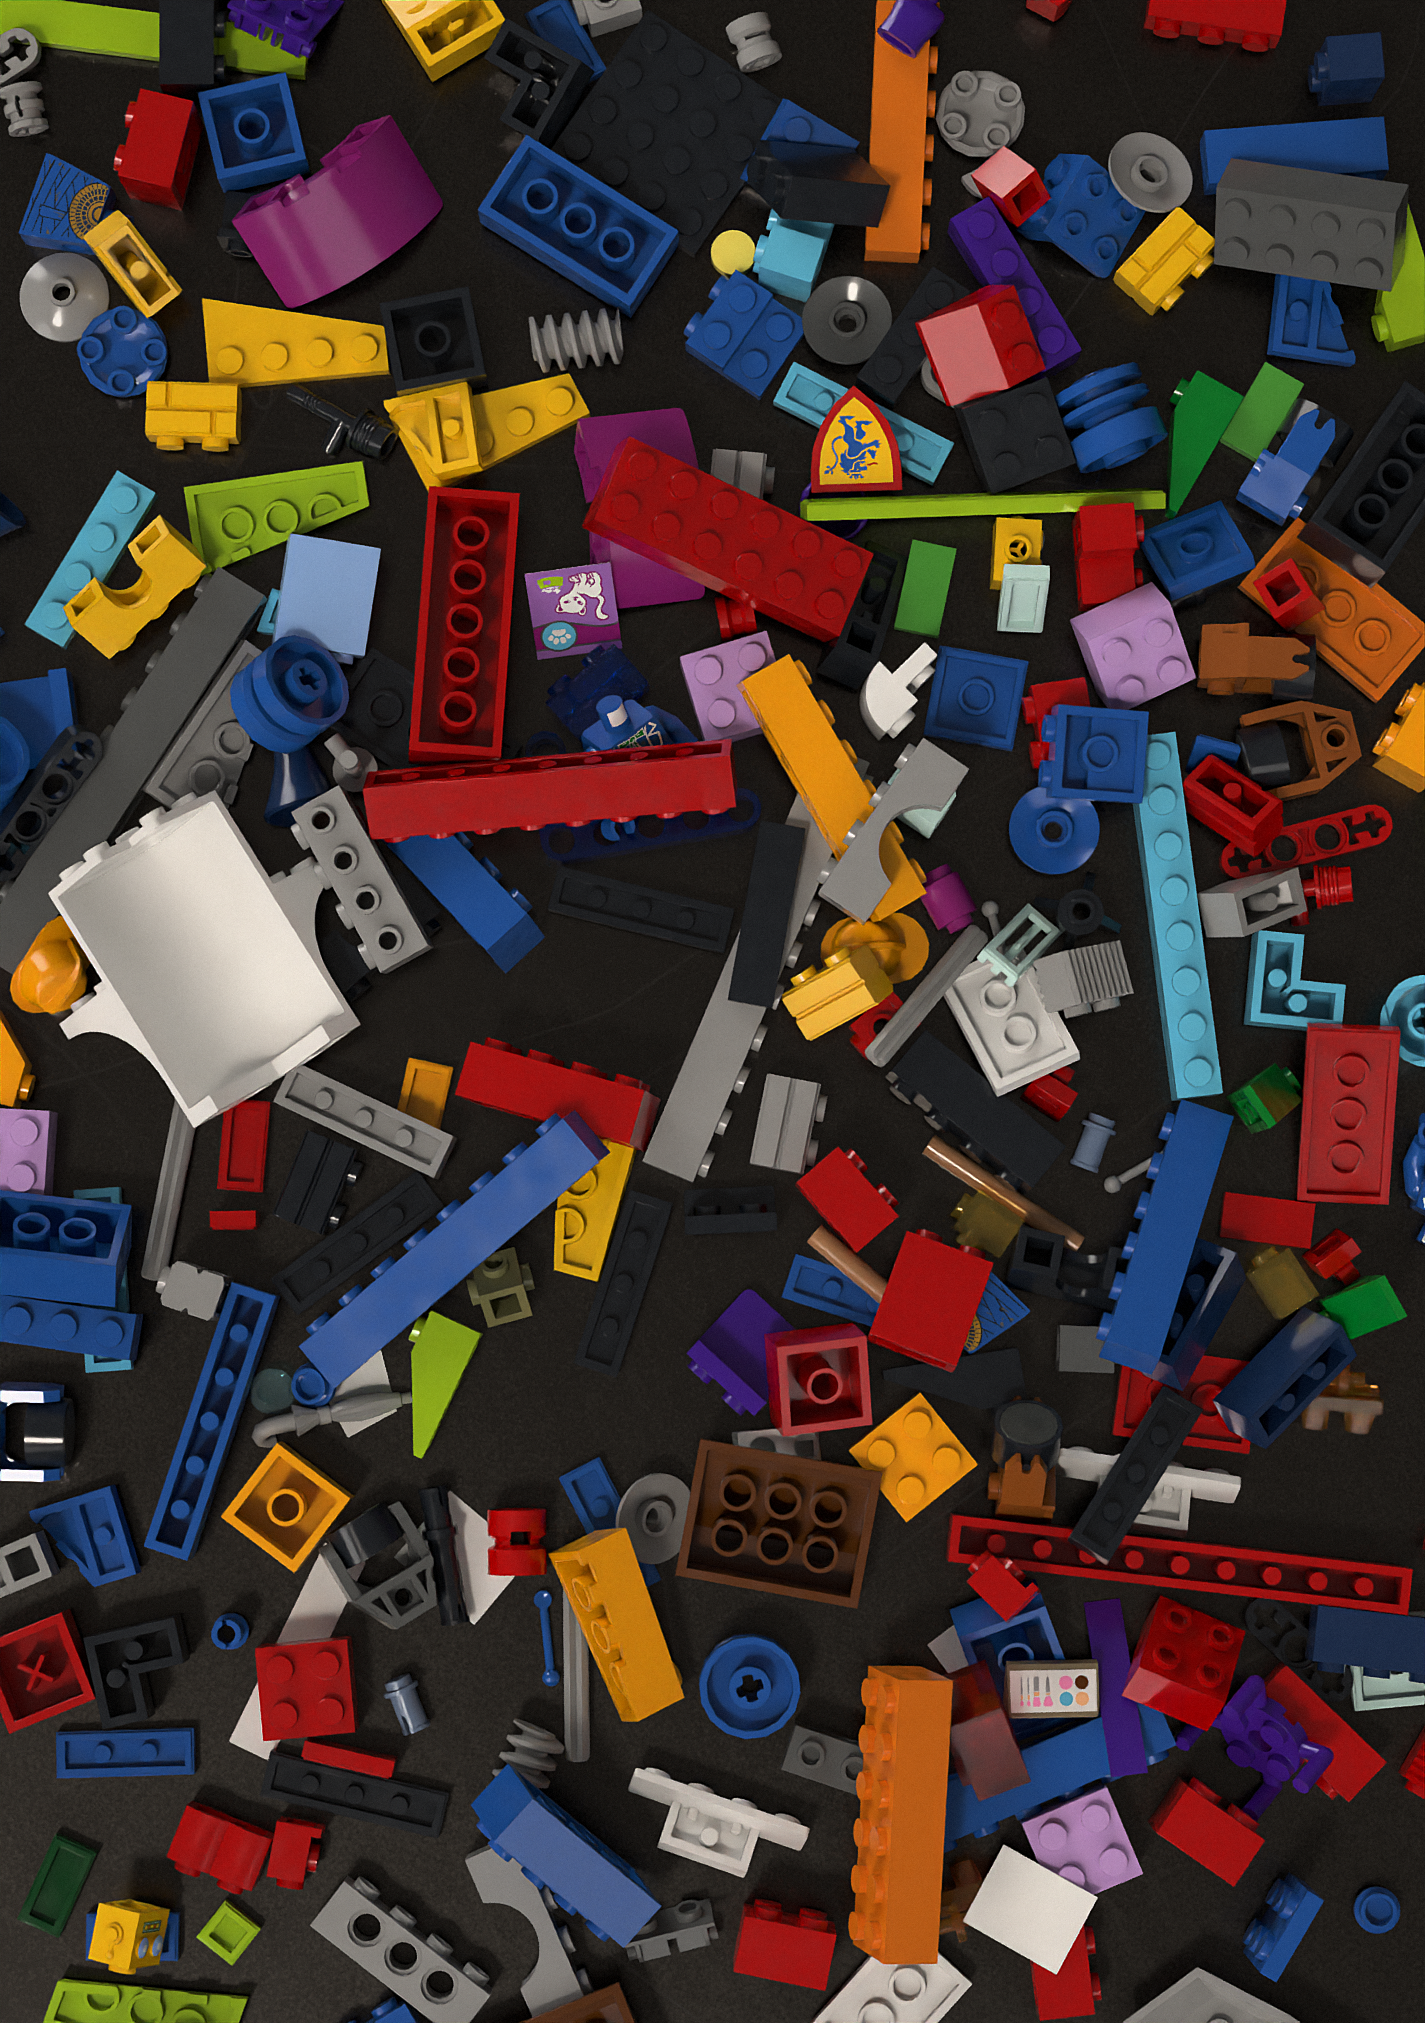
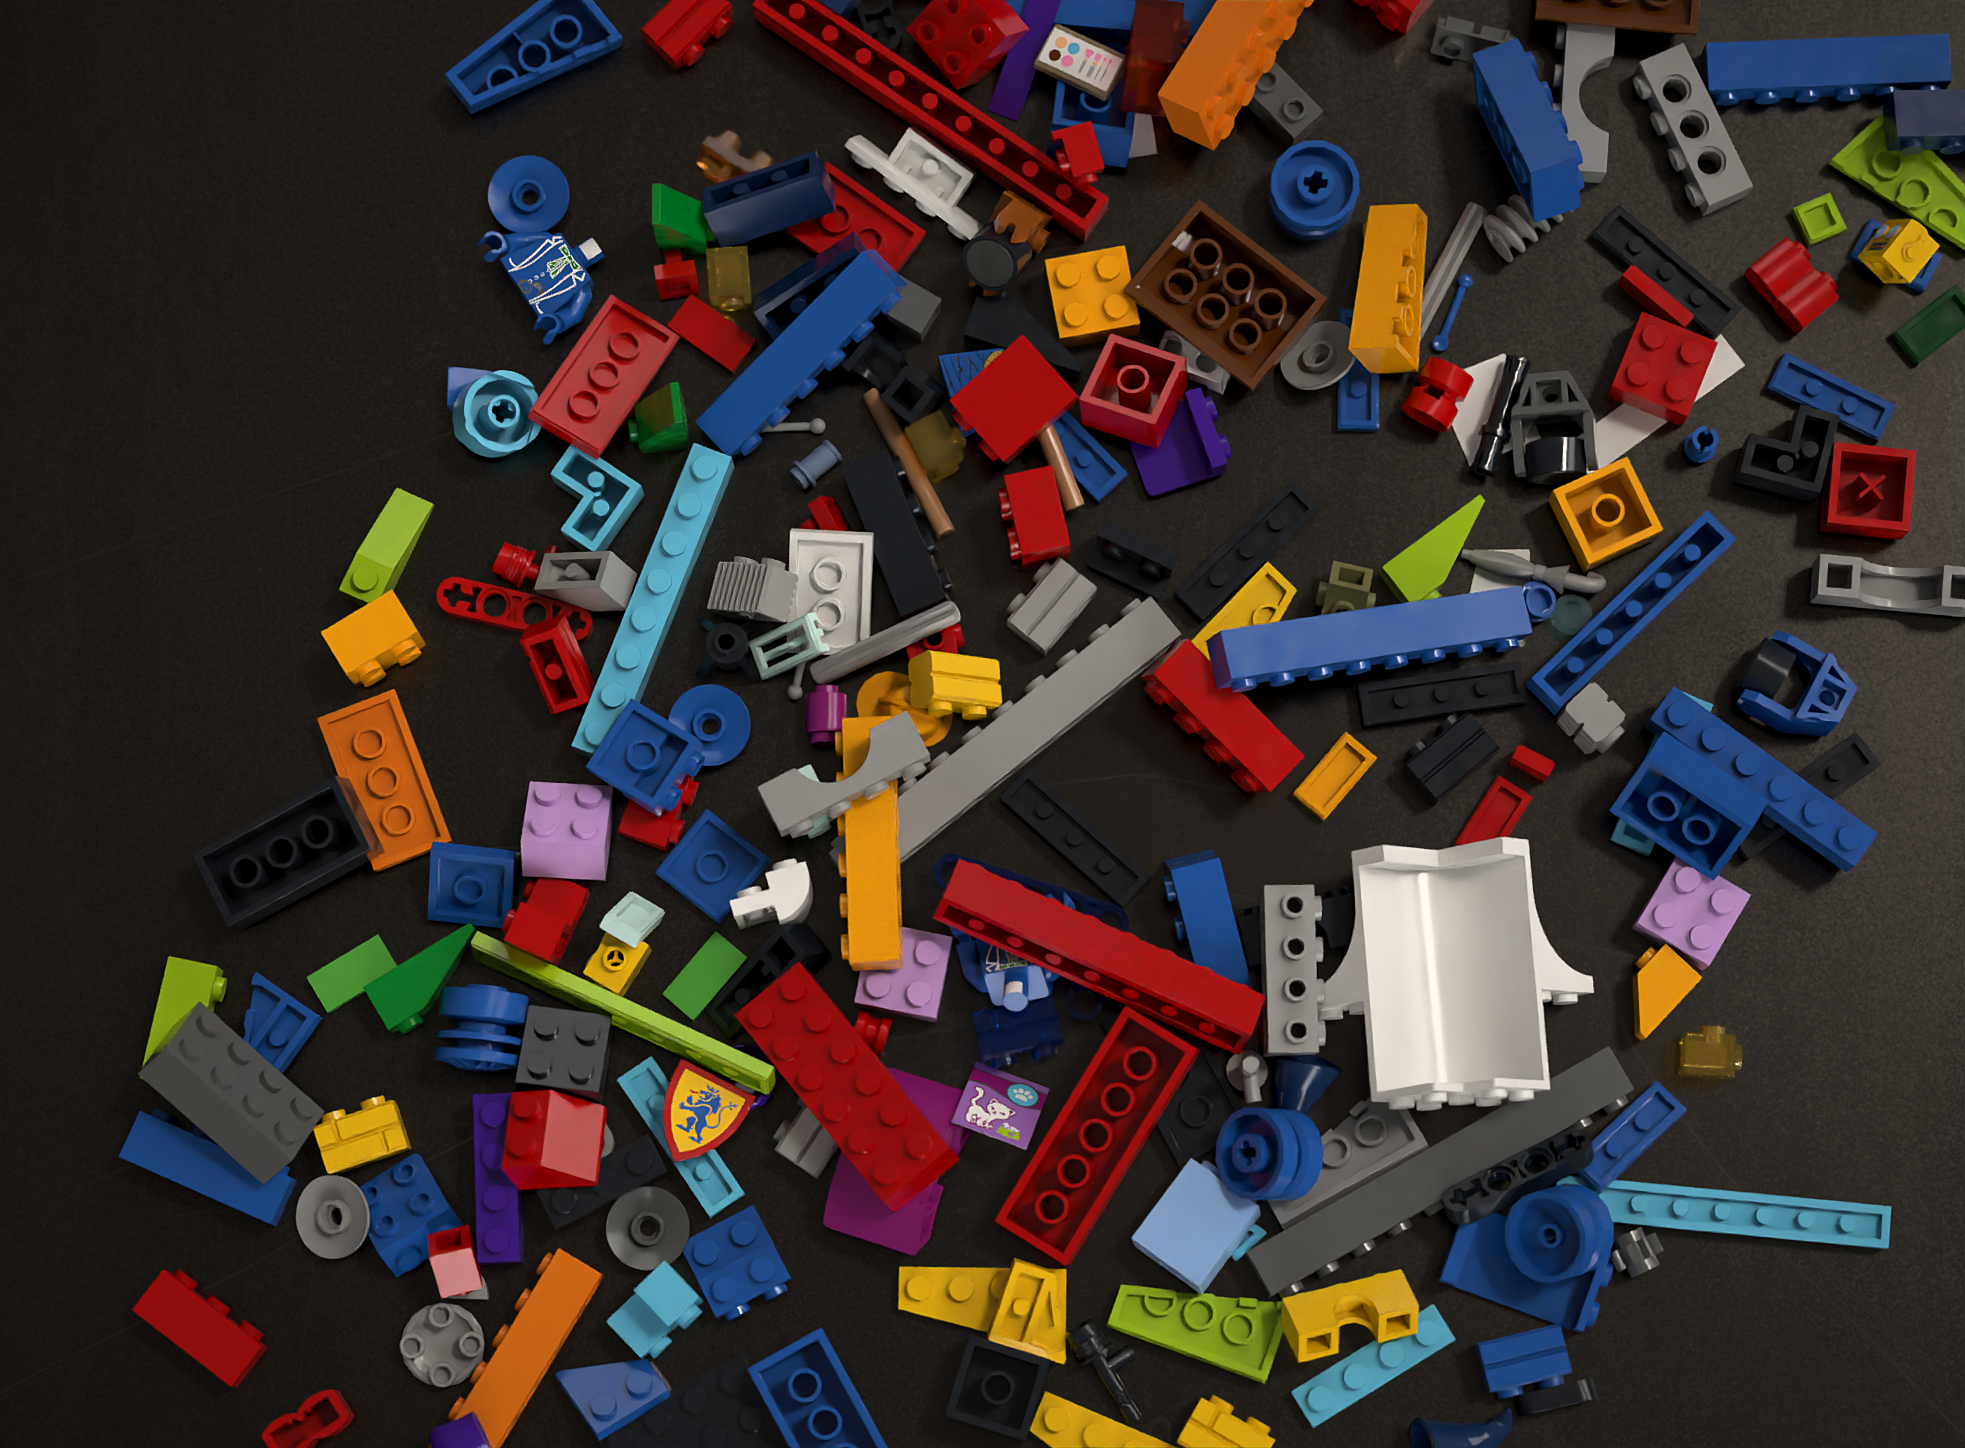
camera: 150 degrees left, 5 degrees down
light orange piece [10,915,90,1014] -> none
blue wing [29,1484,142,1587] -> none
light grey axle [141,1099,196,1281] -> none
red brick [267,1816,326,1890] -> none
light grey gear [273,1065,458,1179] -> none
sand blue pin [383,1673,431,1736] -> none
light grey piece [529,307,624,373] -> none
white bracket [628,1768,810,1878] -> none
light yellow tile [711,230,756,278] -> none
black tile [727,820,806,1009] -> none
black brick [747,140,890,228] -> none
black plate [1067,1386,1203,1566] -> none
blue slope [1185,734,1241,774] -> none
dark orange piece [1197,623,1316,701] -> none
dark orange piece [1235,700,1362,801] -> none
blue piece [1236,398,1354,527] -> none
red brick [1253,557,1326,633] -> none
dark blue brick [1308,32,1385,106] -> none

